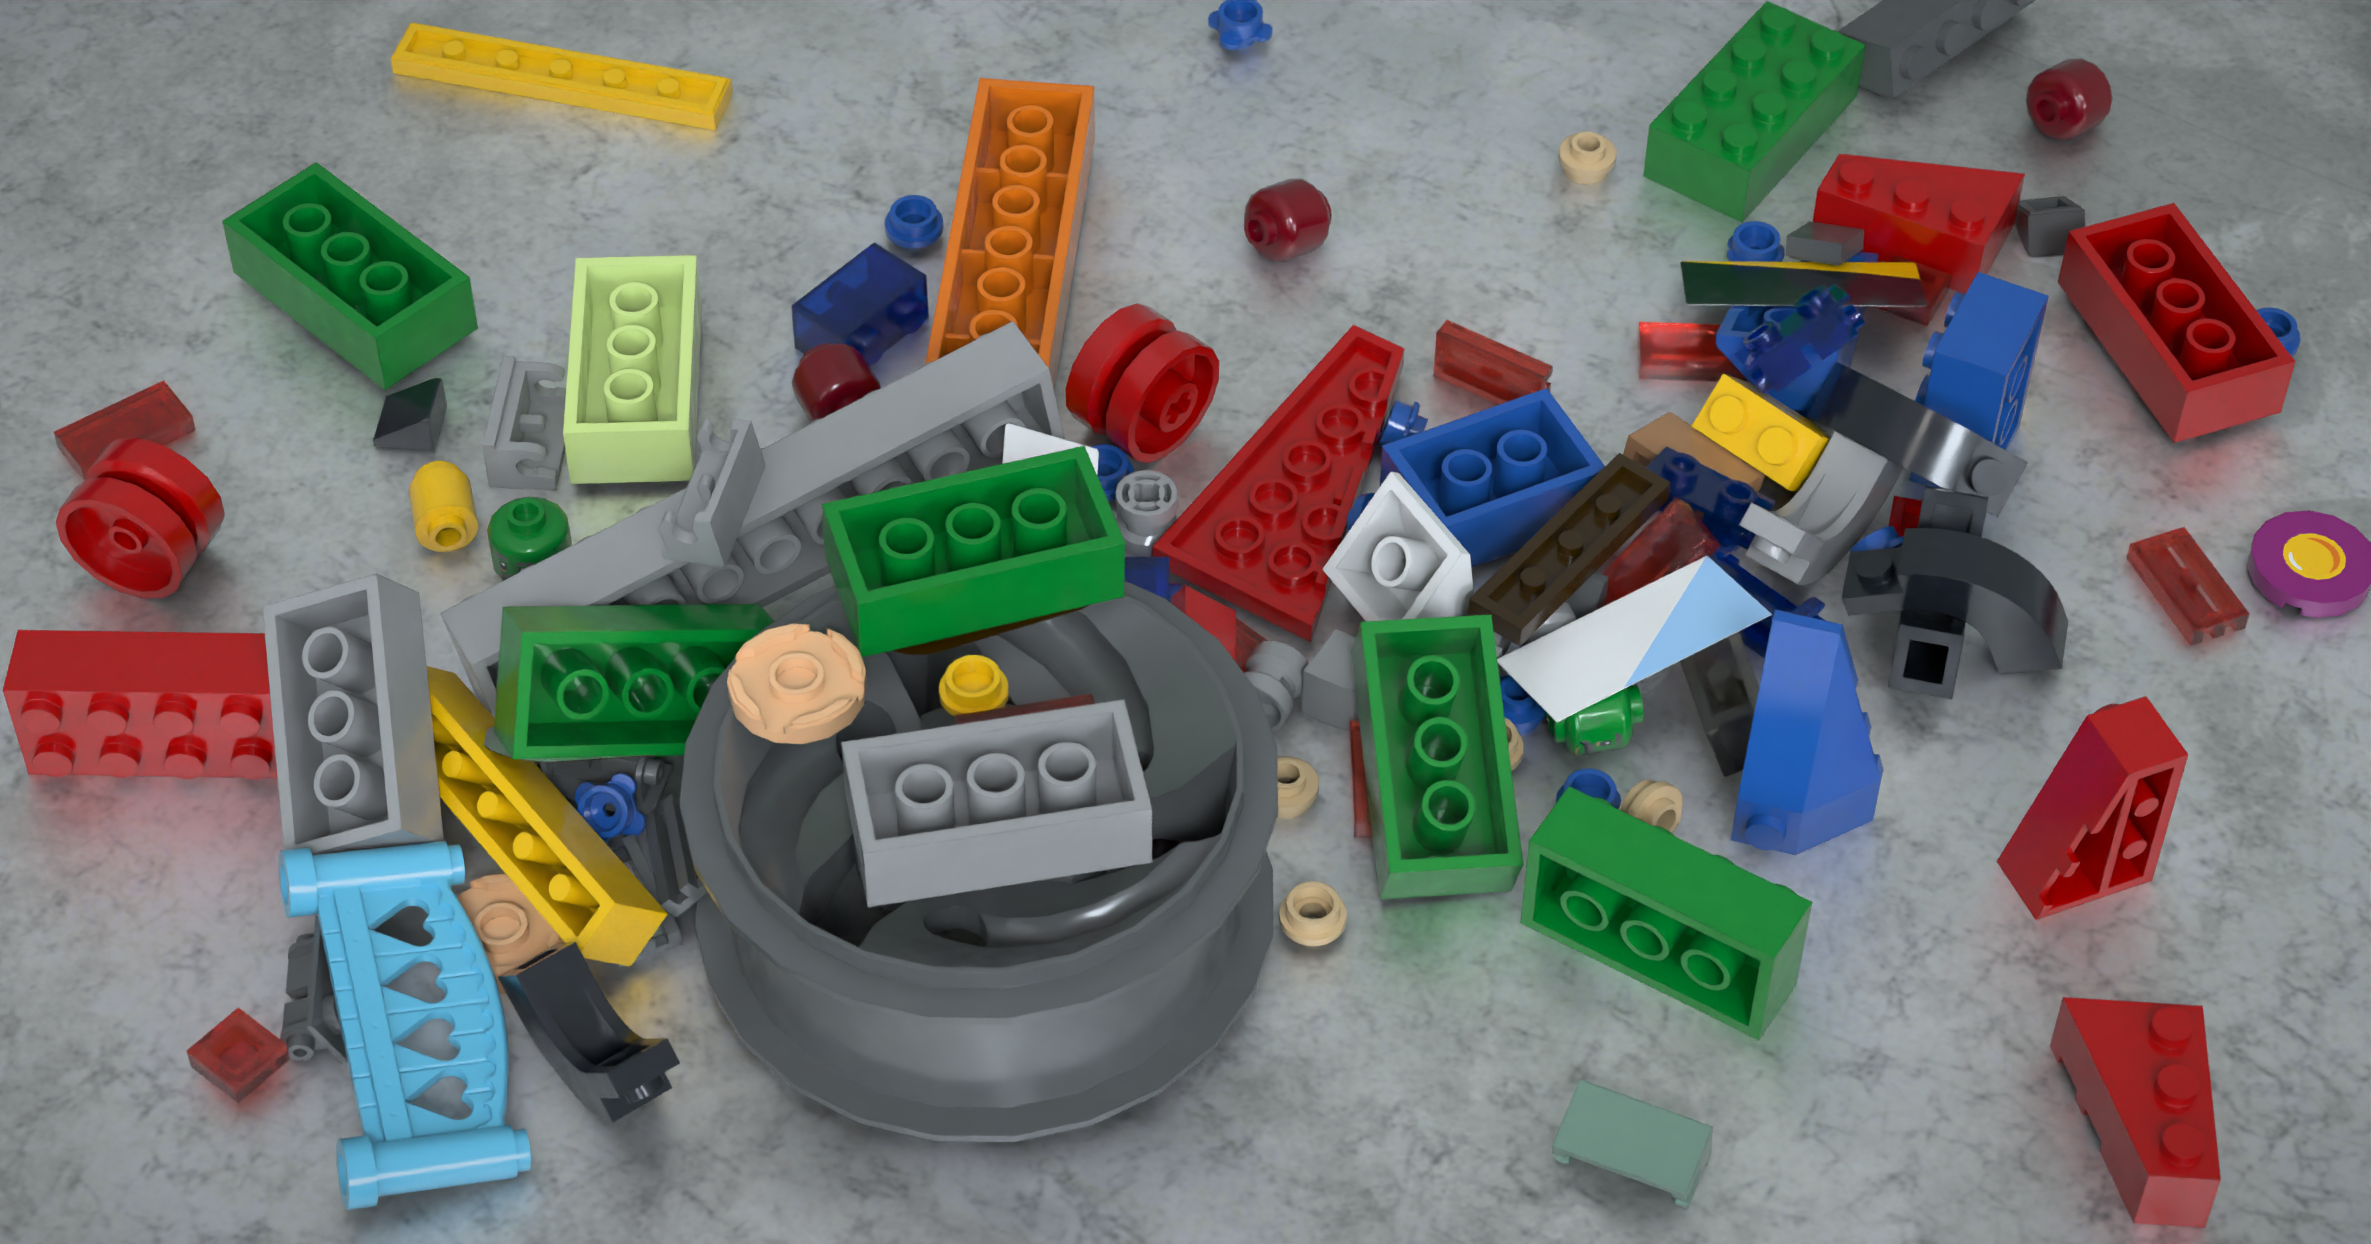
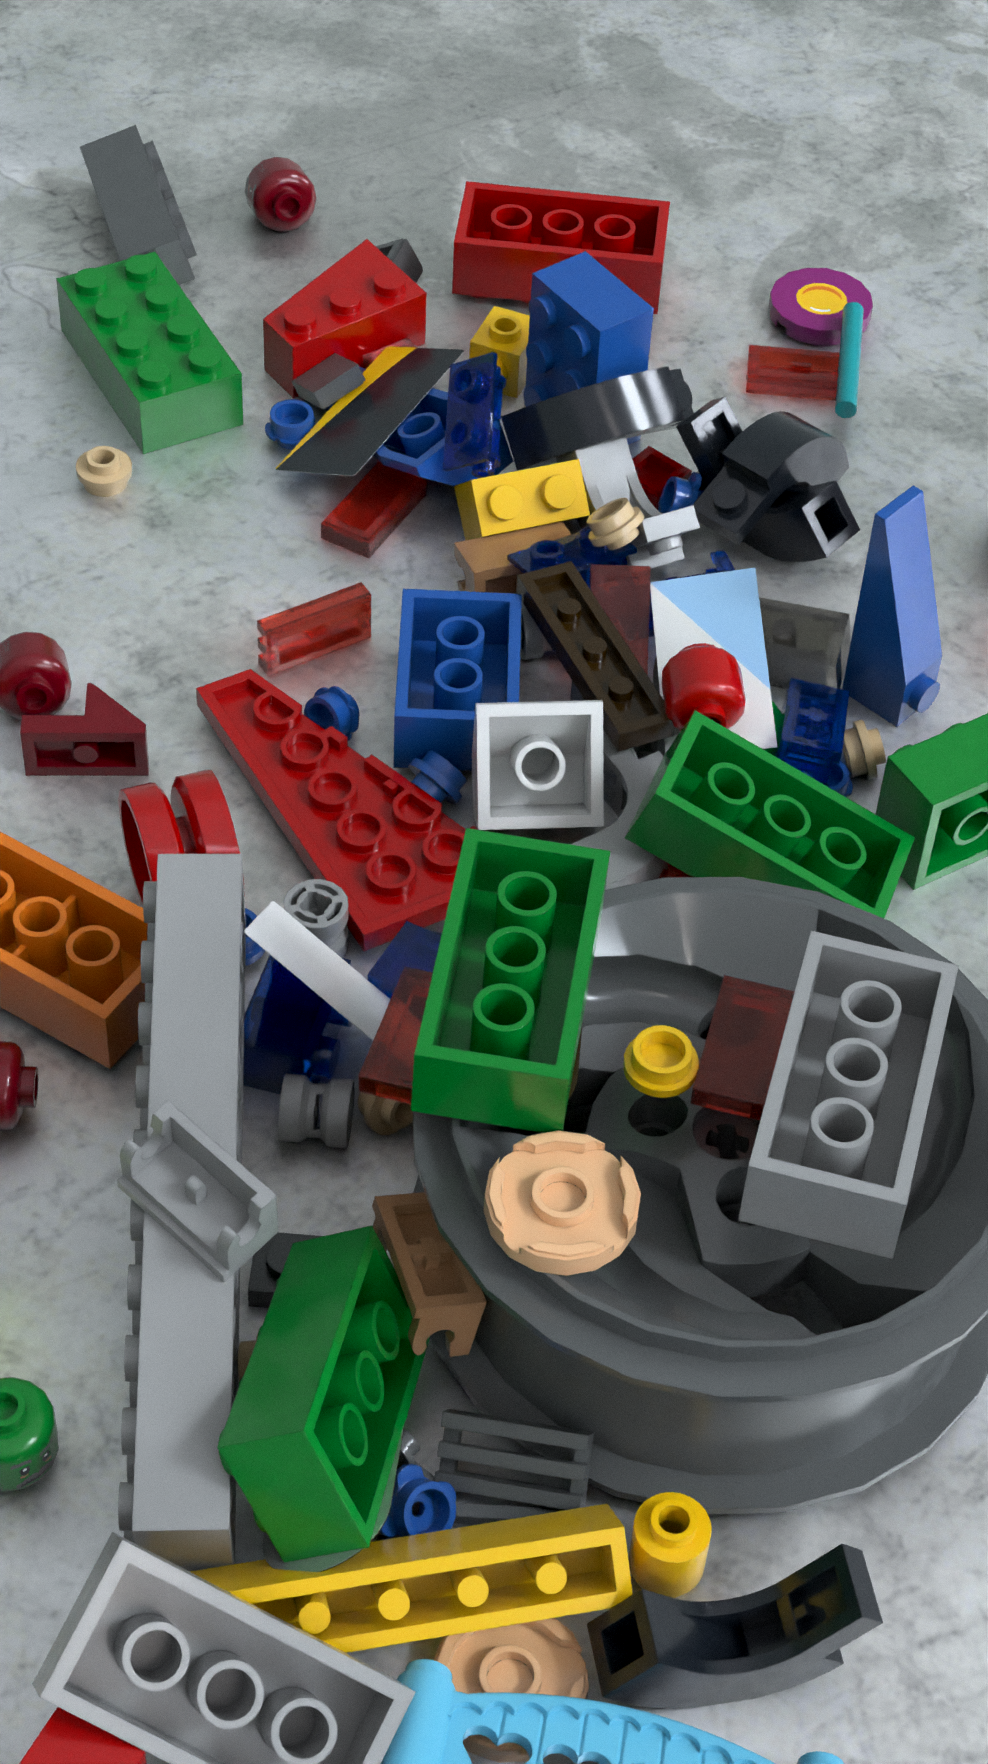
camera: 65 degrees left, 0 degrees up
none -> dark red slope [20,683,149,776]
none -> tan plate [586,498,644,550]
none -> yellow brick [628,1492,712,1598]
none -> red head [661,643,746,731]
none -> clear blue hinge [774,677,849,786]
none -> teal bar [835,302,864,418]

